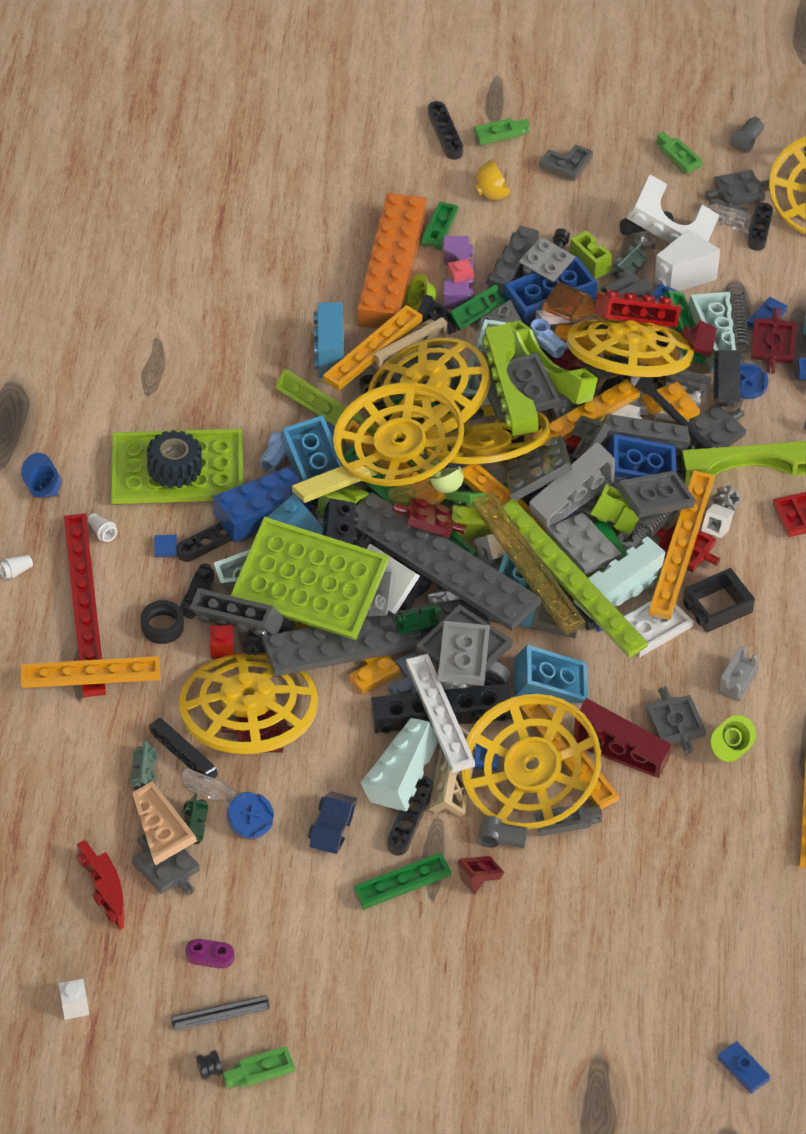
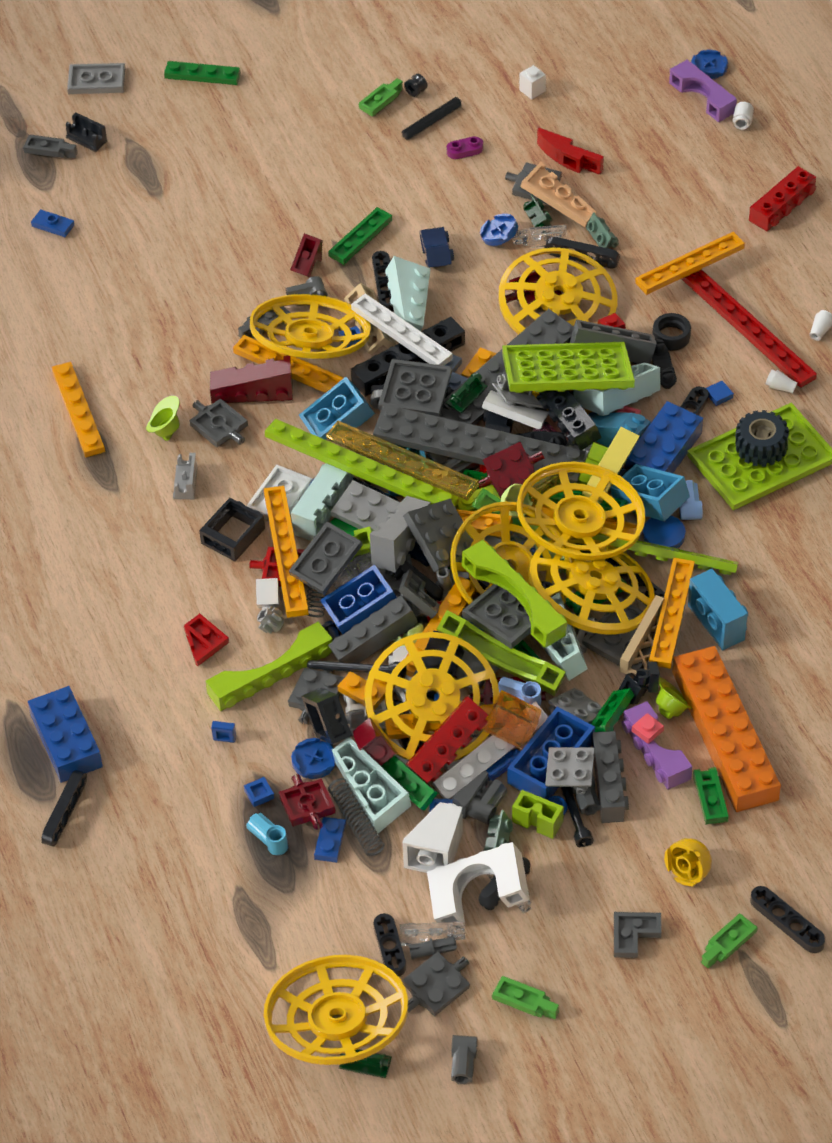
camera: 155 degrees right, 0 degrees up
light grey plate [438,621,490,686] -> none

